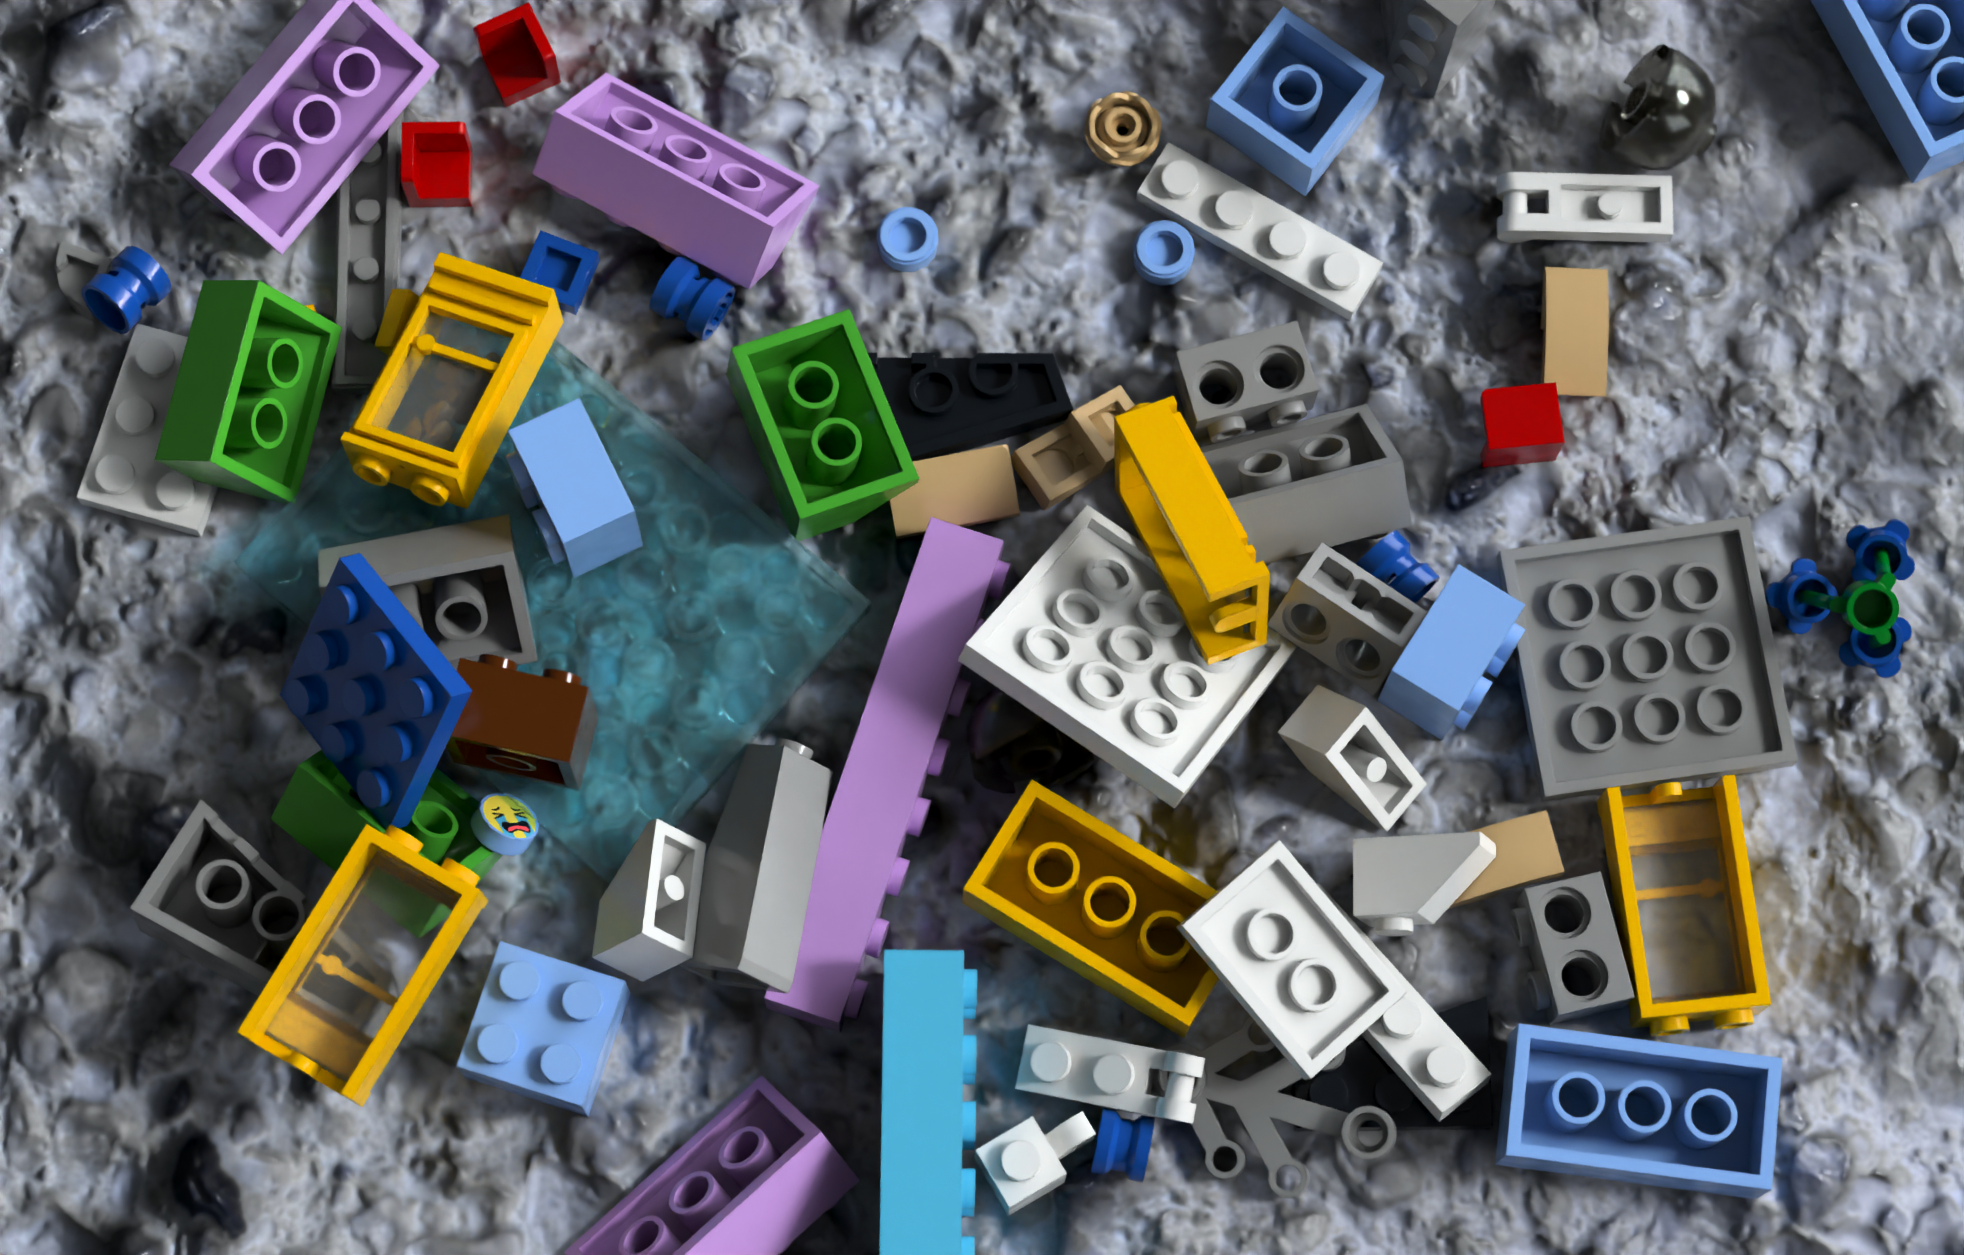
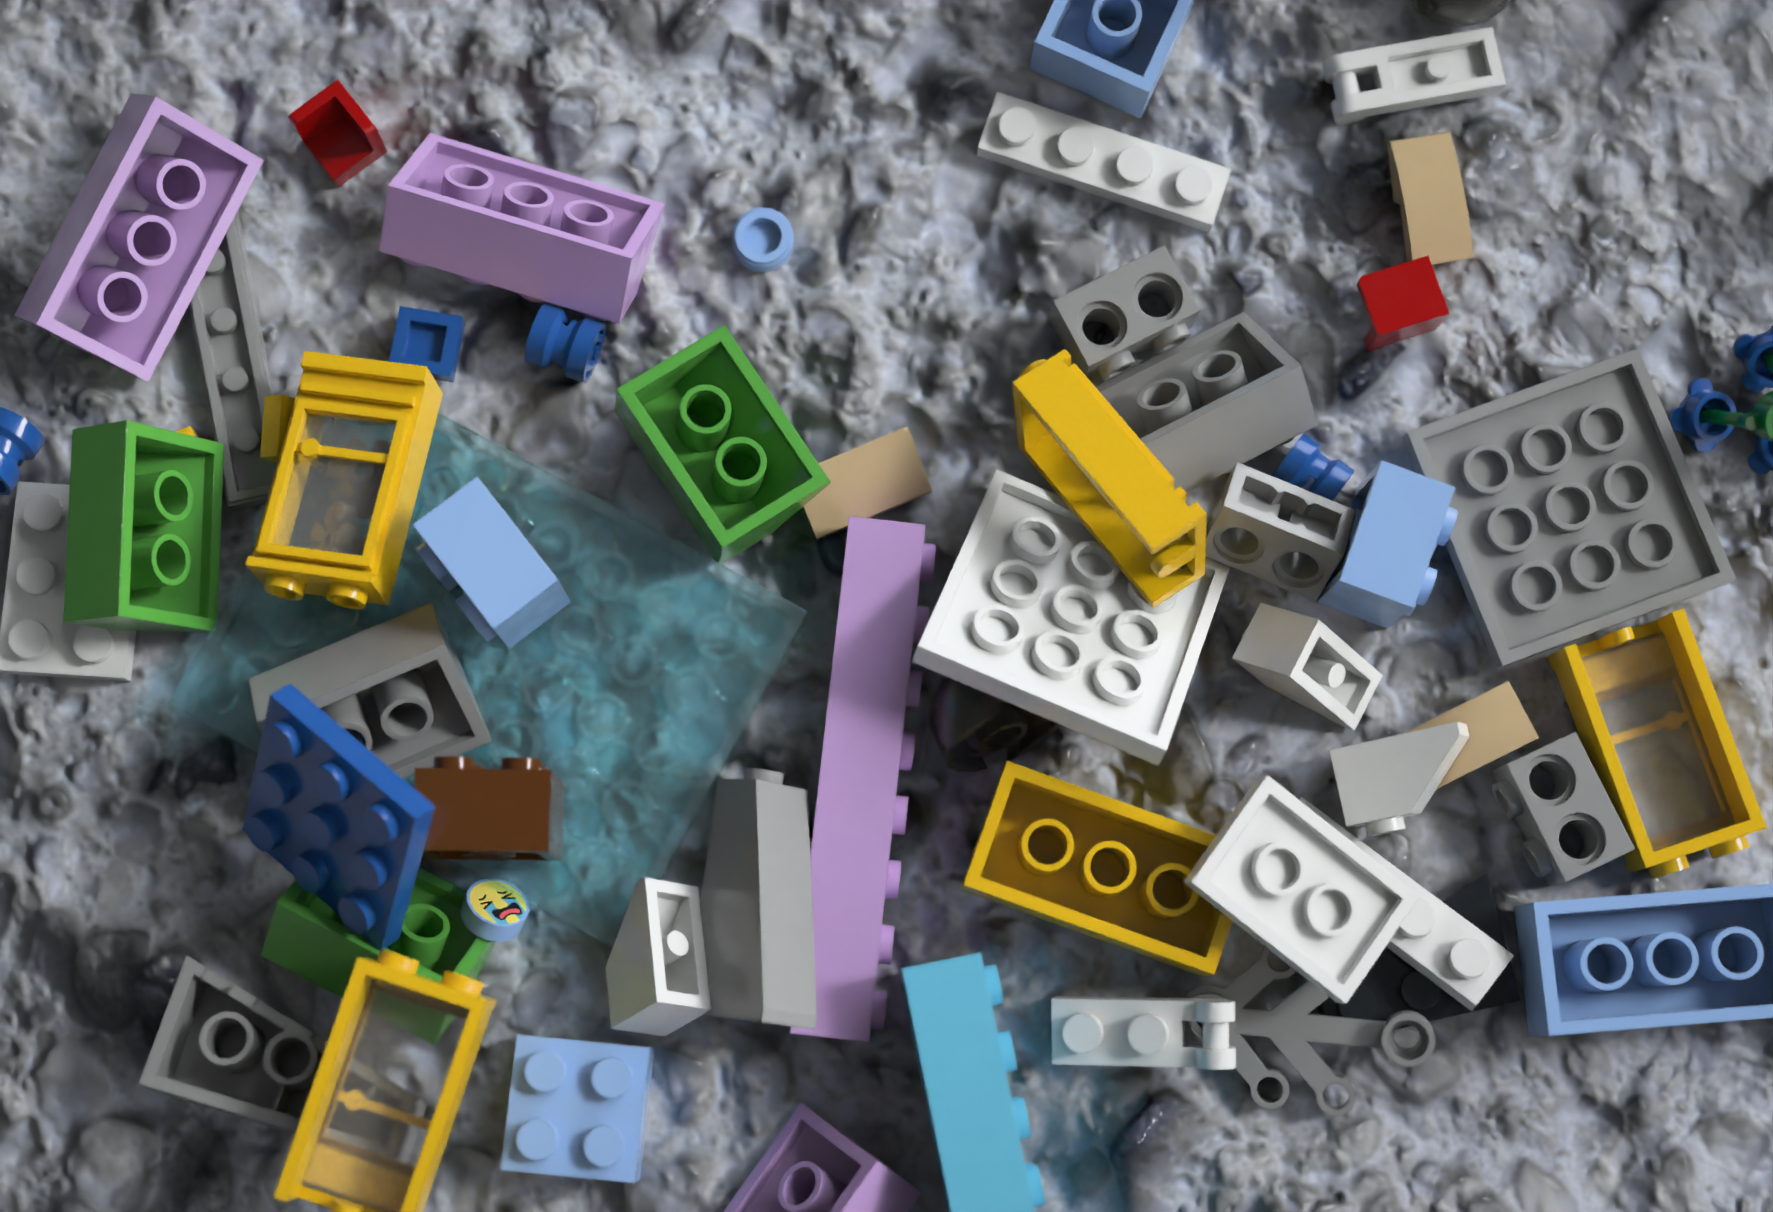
camera: 15 degrees left, 5 degrees up
red panel [401,122,473,208] -> none
black wing [868,353,1073,462] -> none
white brick [974,1111,1096,1216] -> none
tan slope [1011,385,1135,511] -> none
tan plate [1084,91,1161,167] -> none
blue wheel [1091,1107,1155,1183] -> none
light blue tile [1132,220,1195,286] -> none

